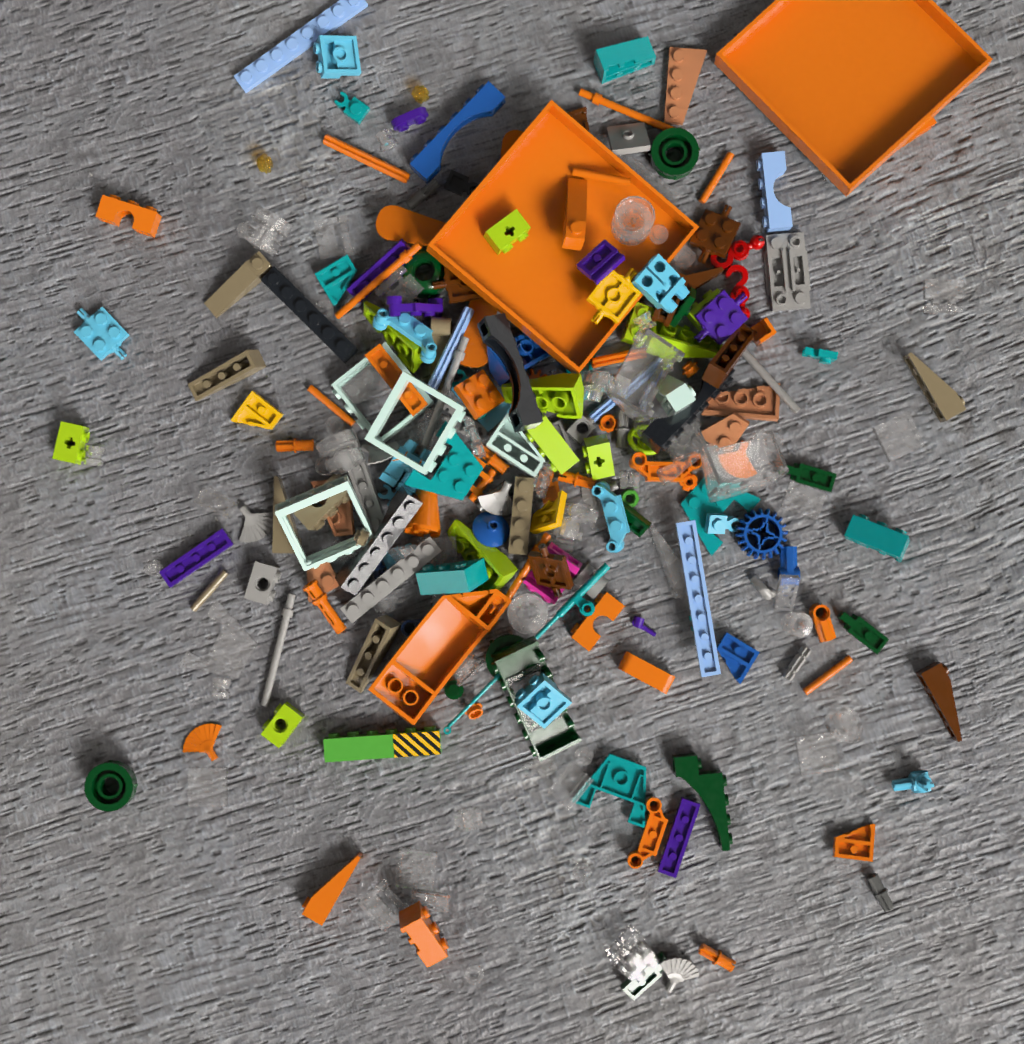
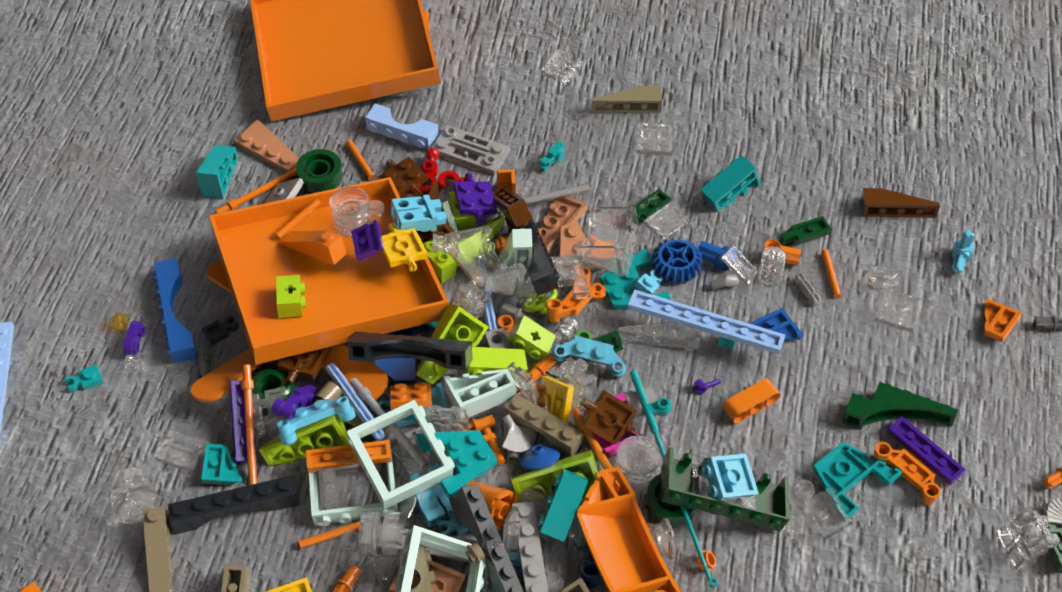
camera: 60 degrees left, 35 degrees down
clear yellow plate [257,154,273,173] -> none
medium azure plate [313,35,361,79] -> none
orange axle [323,134,410,183] -> none
dark green plate [444,680,464,700] -> none
orange arch [570,591,625,651] -> none
orange axle [590,347,645,368] -> none

